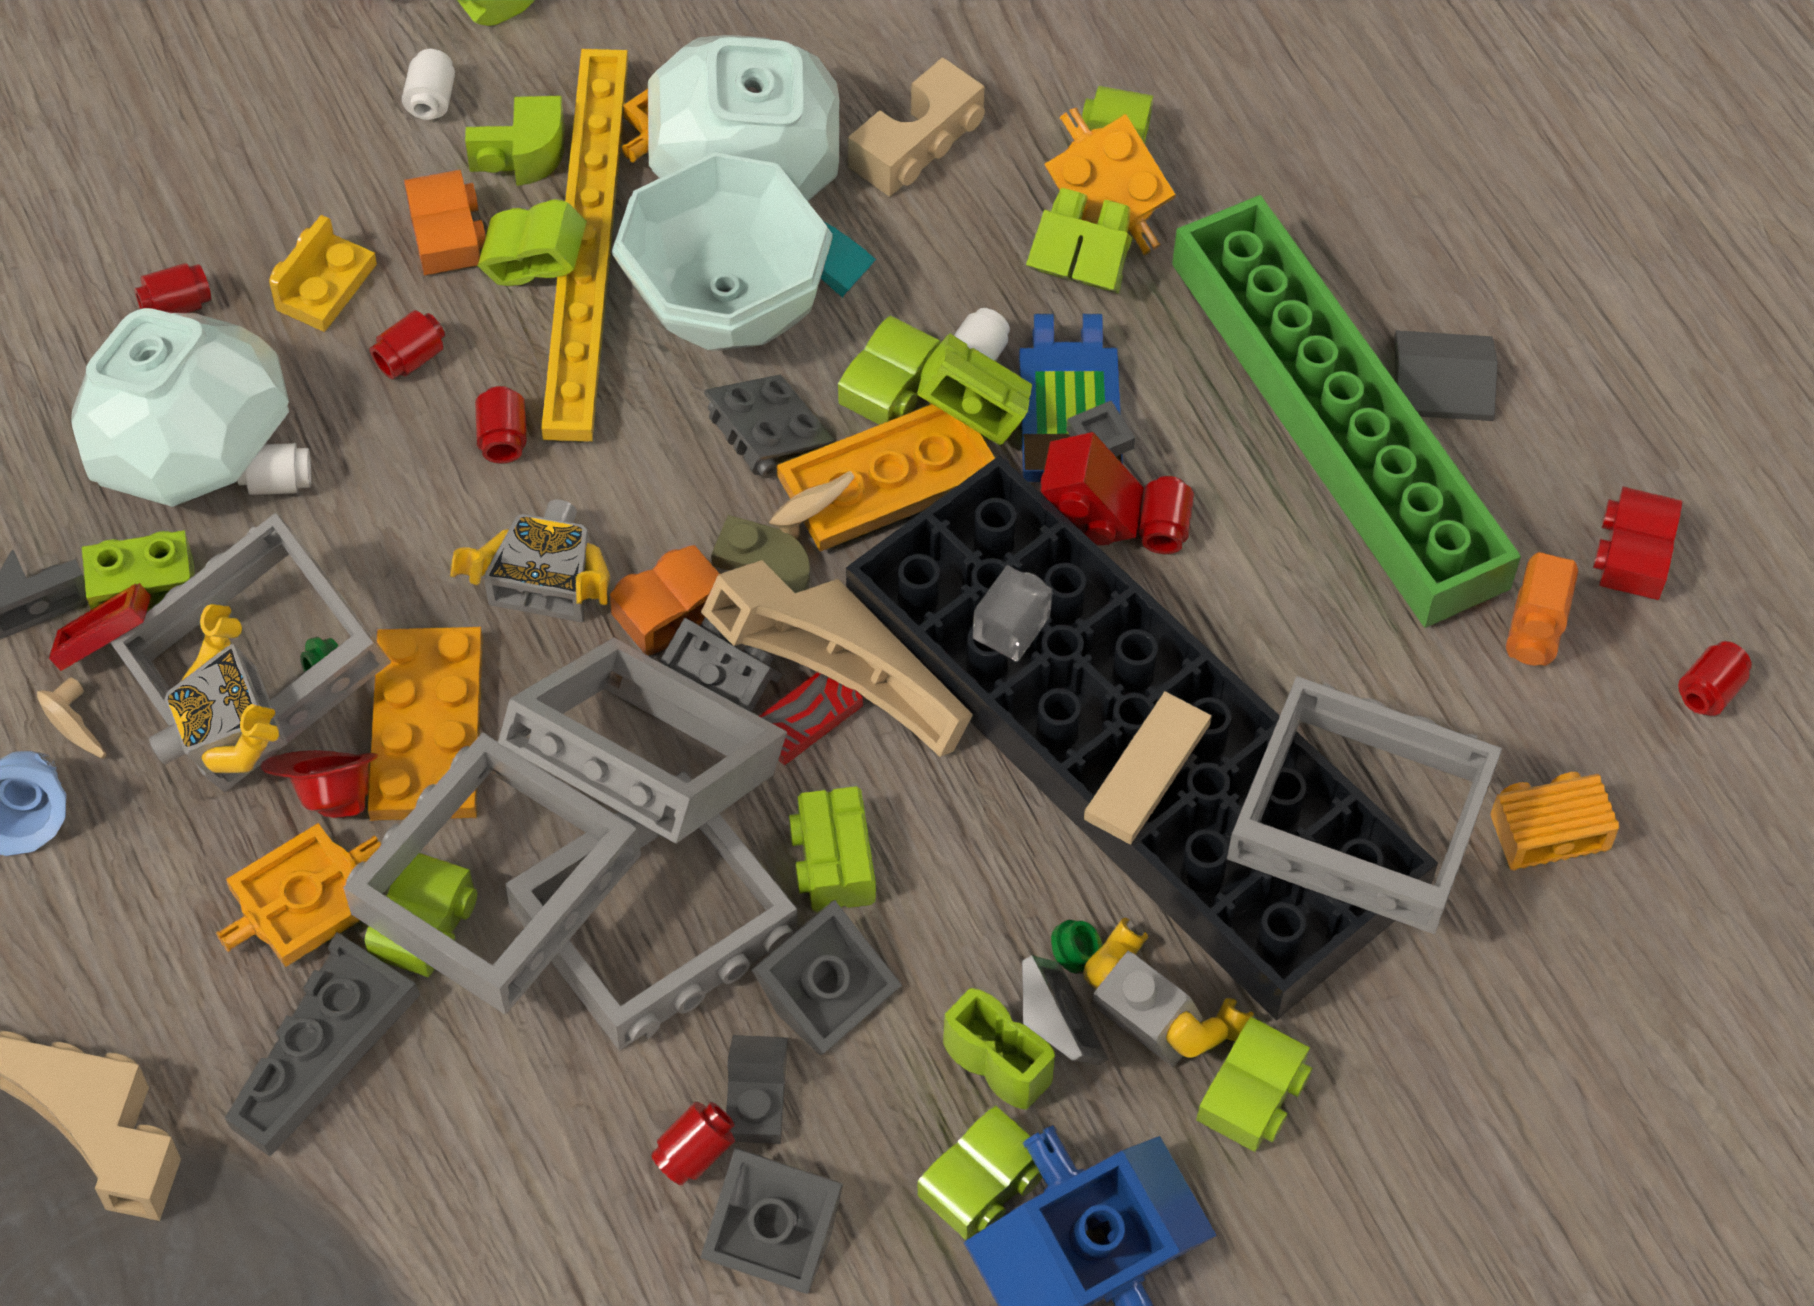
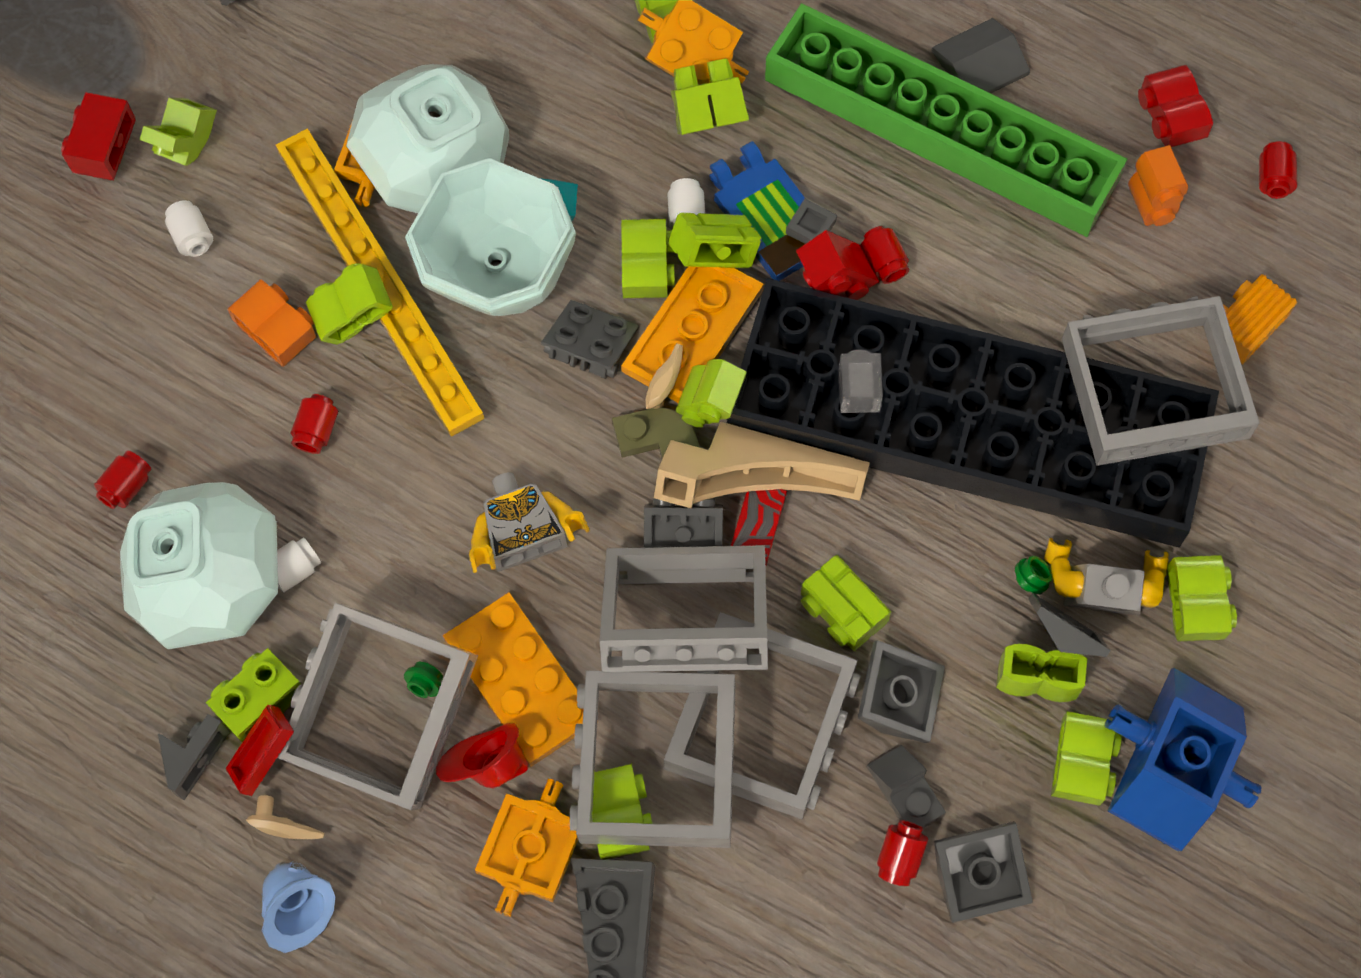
camera: 30 degrees left, 10 degrees up
torso [149,604,287,774] -> none
yellow bracket [269,215,377,332] -> none
lime brick [465,96,565,186] -> none
red brick [475,386,527,463] -> none
orange brick [610,545,719,656] -> none
tan arch [848,57,985,197] -> none
tan tile [1084,691,1211,845] -> none
none -> lime brick [676,359,747,427]

